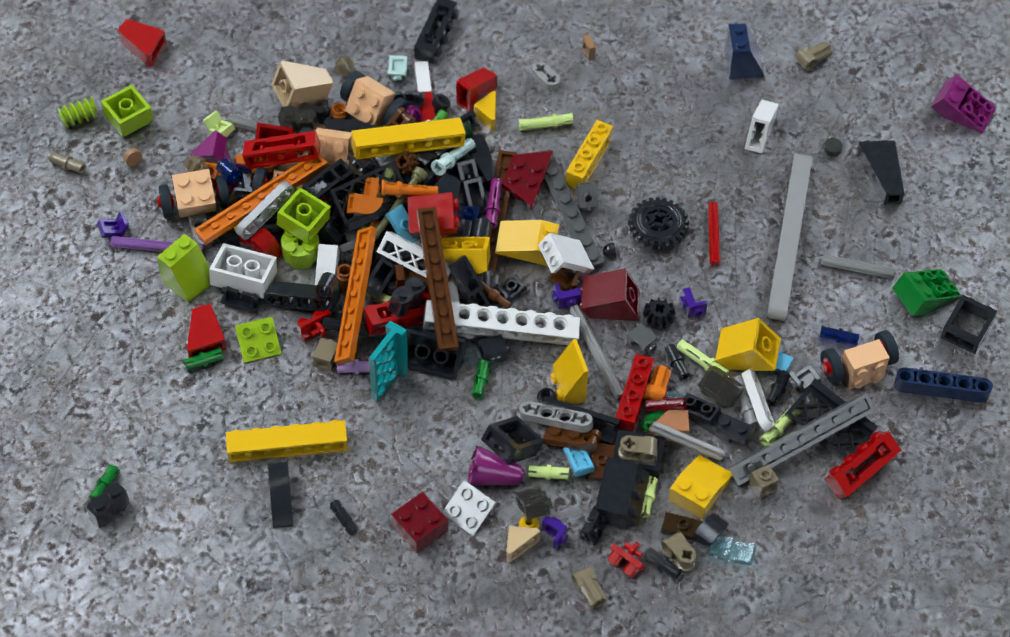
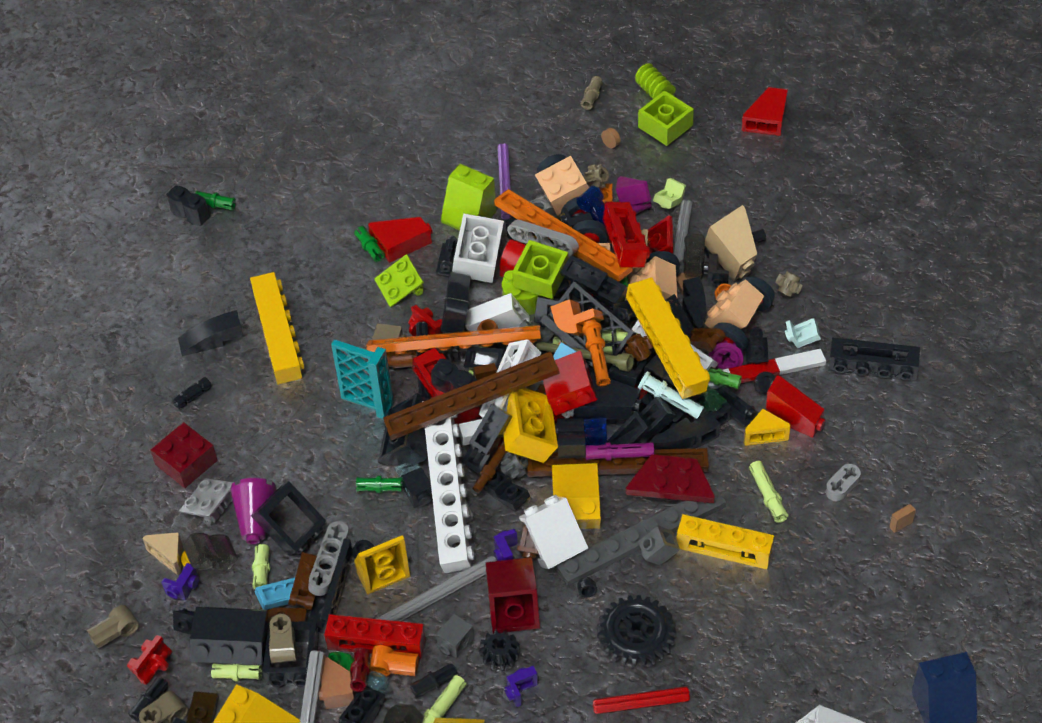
camera: 85 degrees right, 5 degrees down
dark purple bracket [97,212,129,238] -> none

